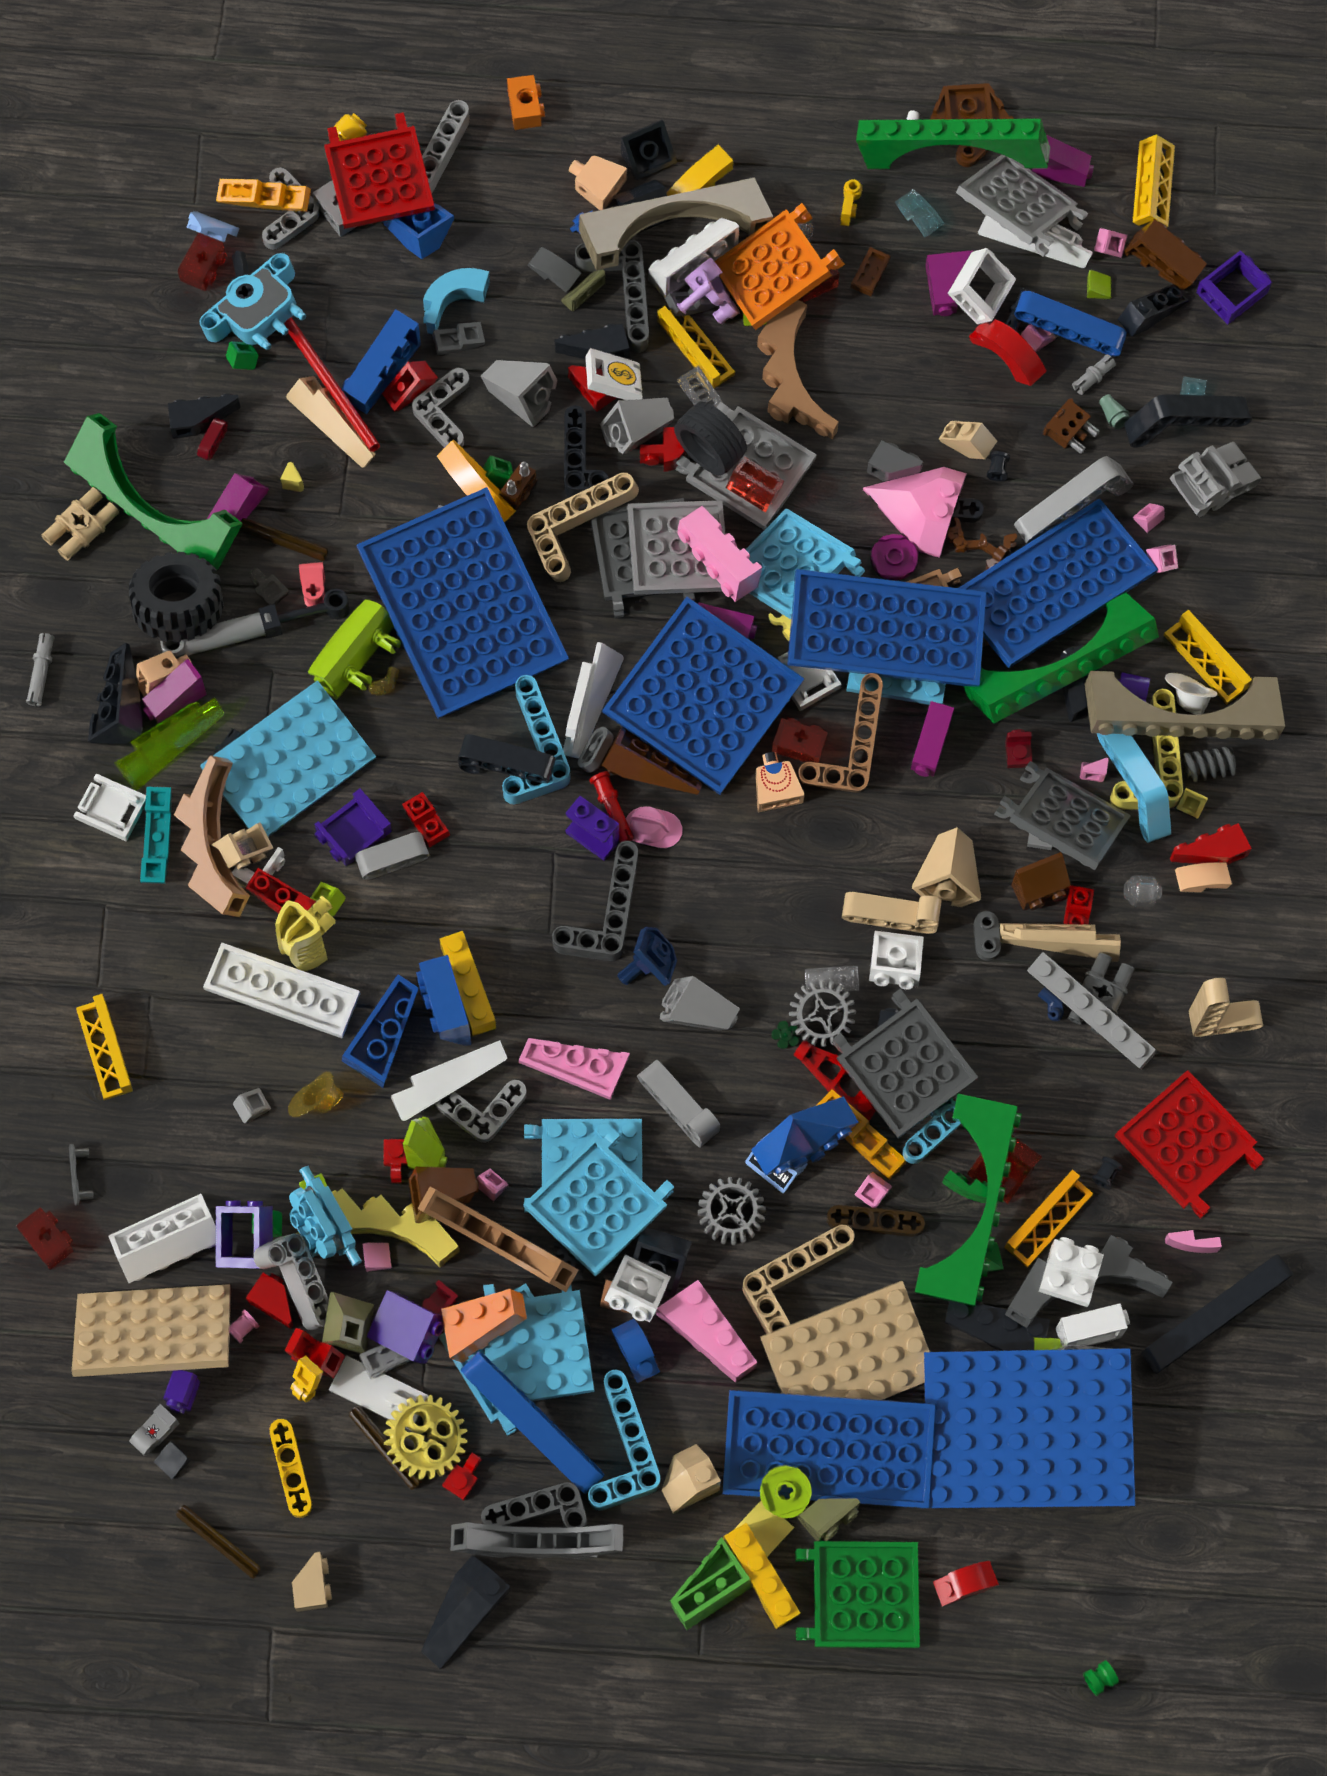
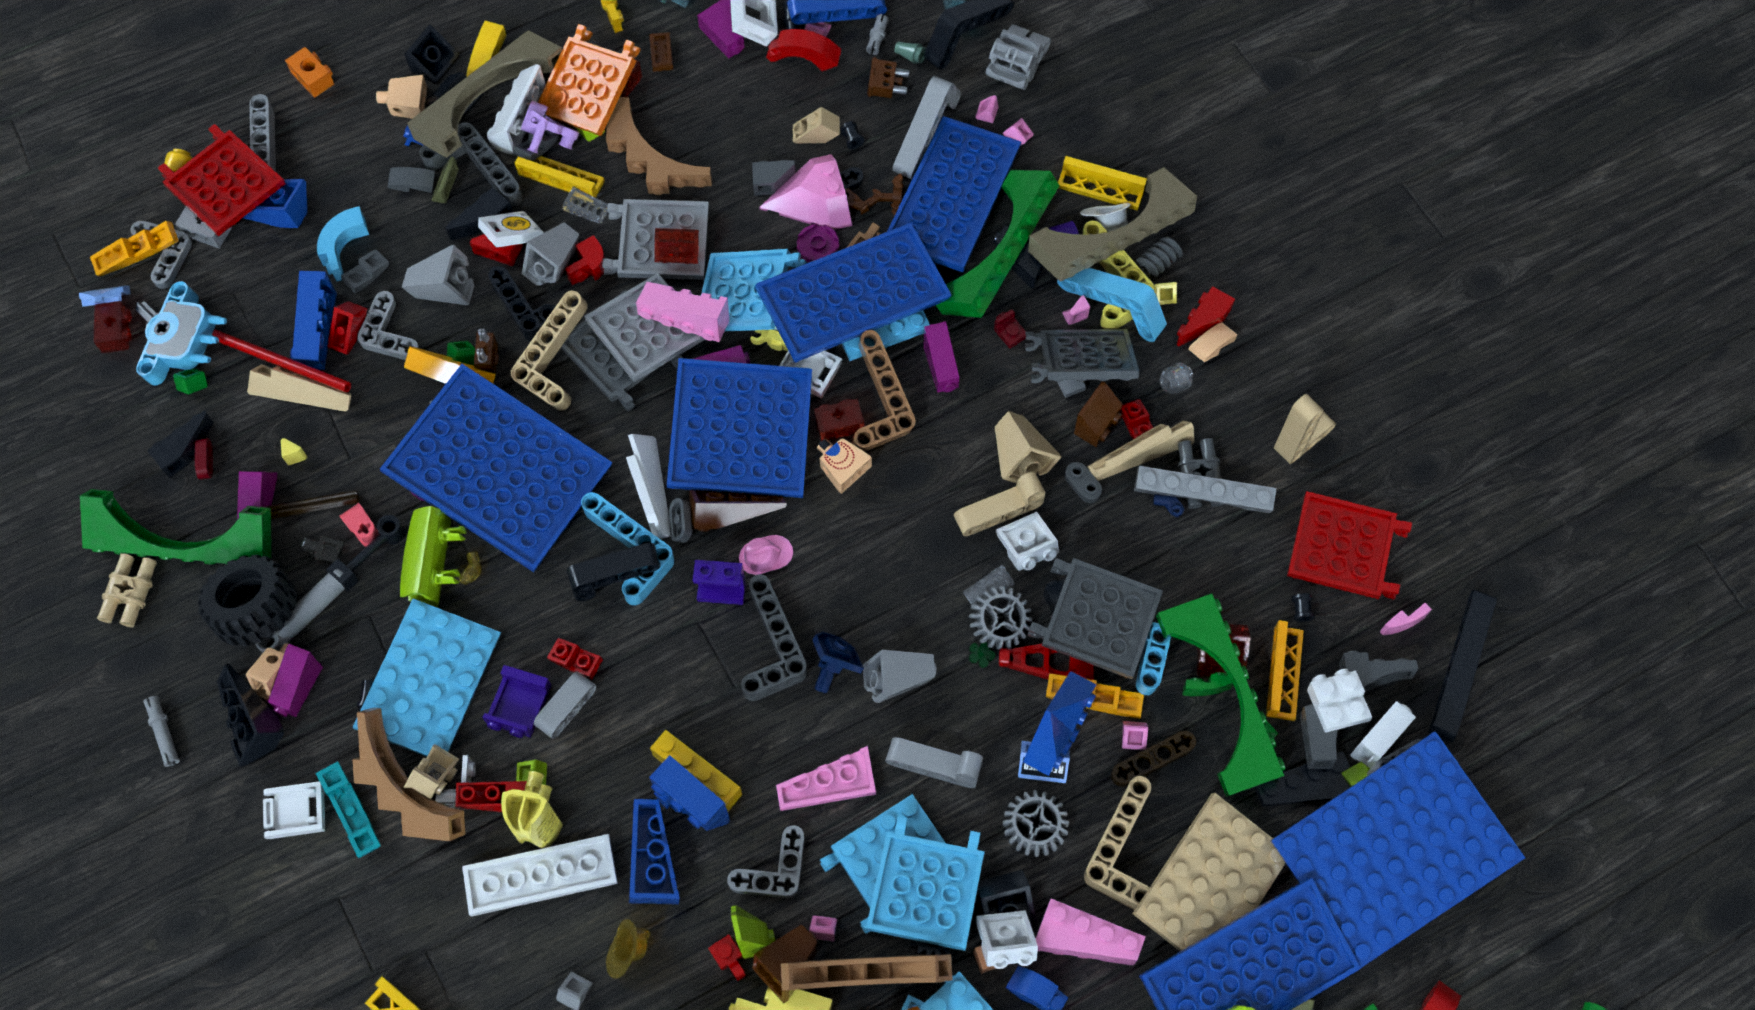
camera: 30 degrees left, 5 degrees down
clear neon green wedge [114,698,224,791] -> none
white wedge [391,1040,507,1121] -> none
red pin [589,771,635,843] -> none
black tyre [674,401,747,476] -> none

